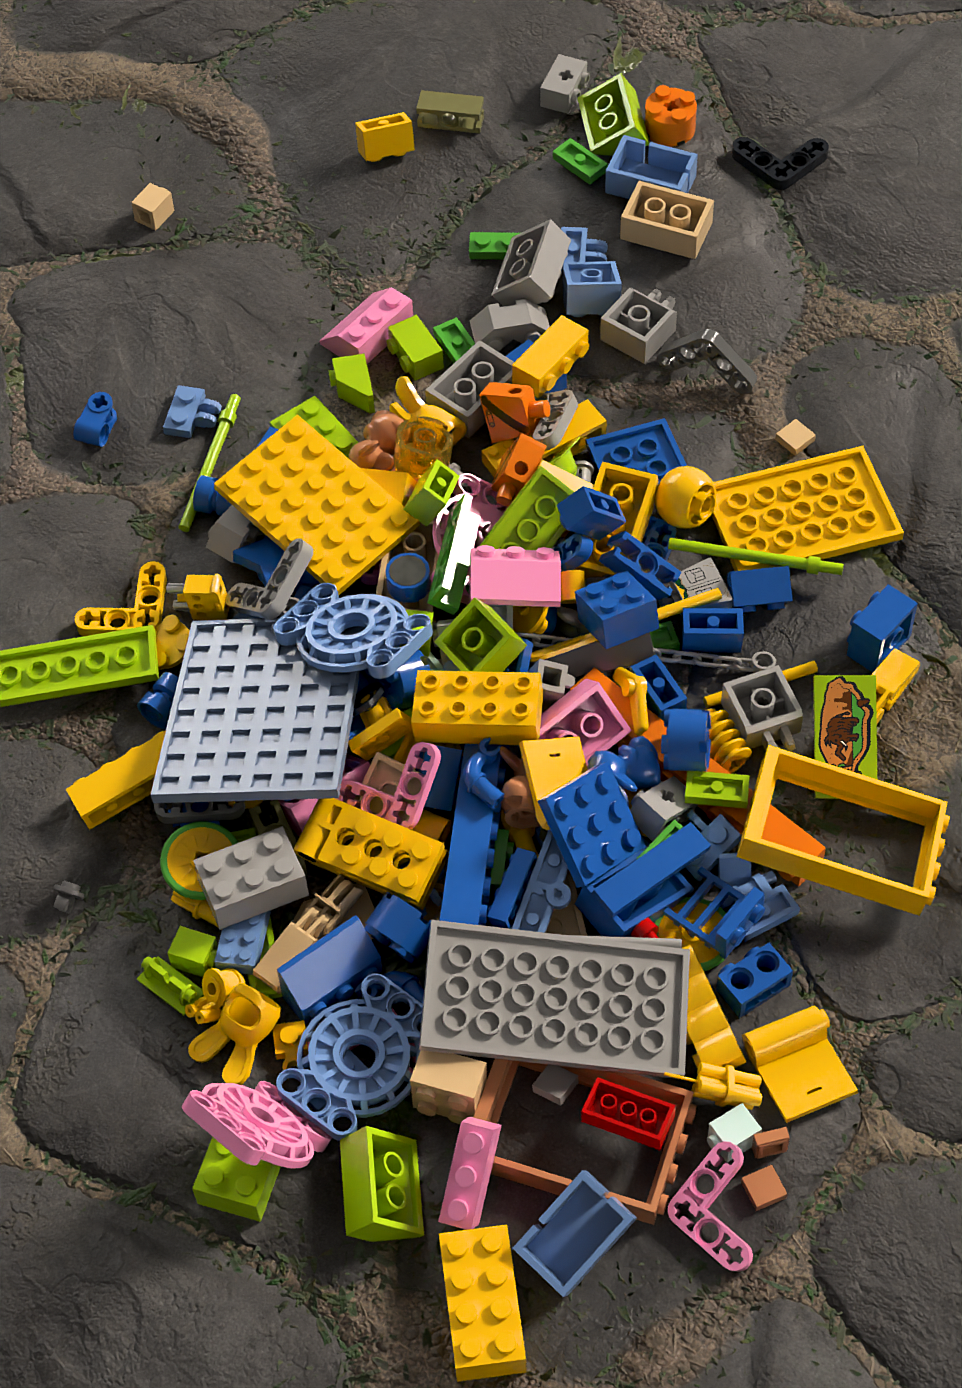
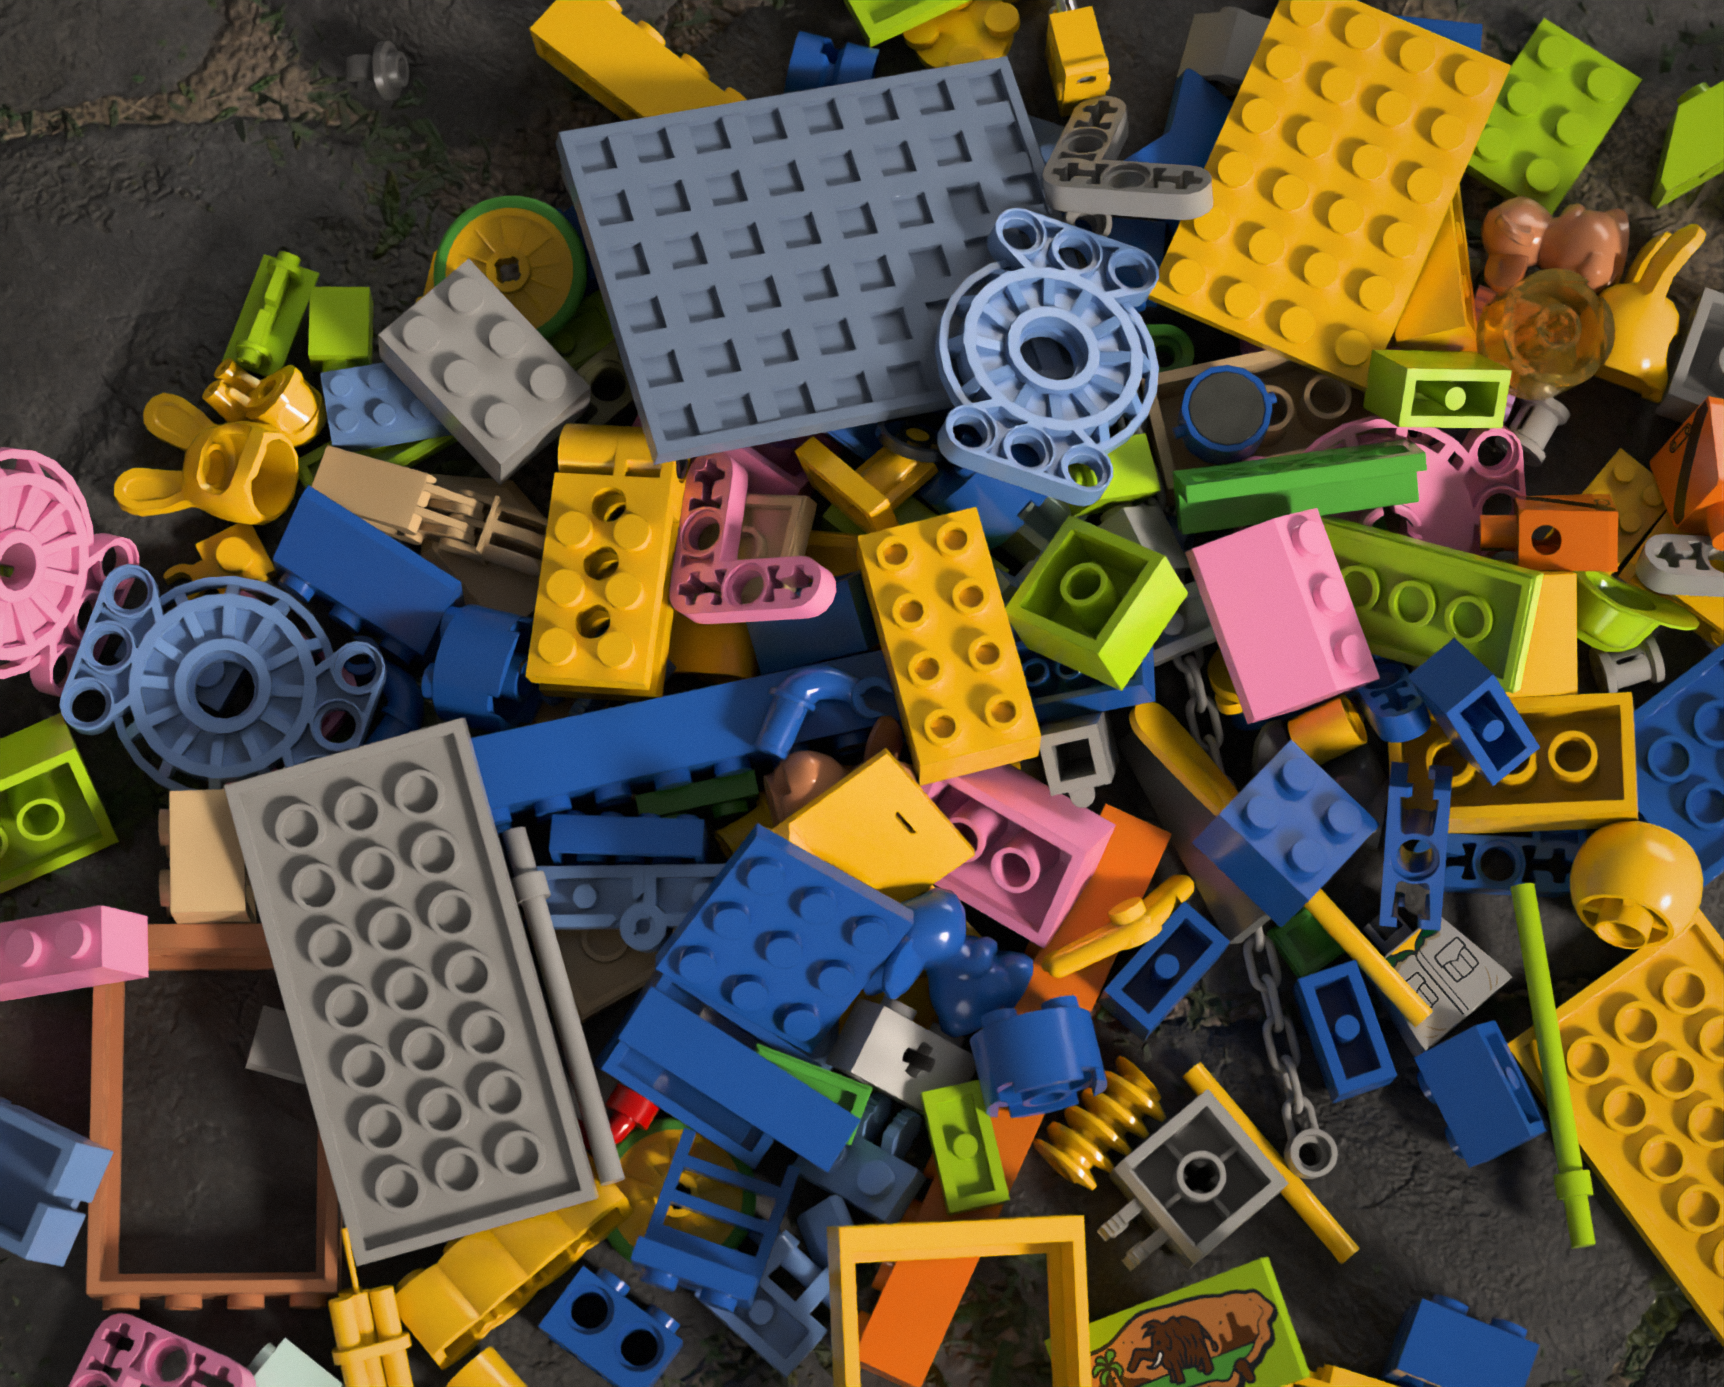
camera: 60 degrees right, 20 degrees up
red piece [581,1077,676,1150] -> none

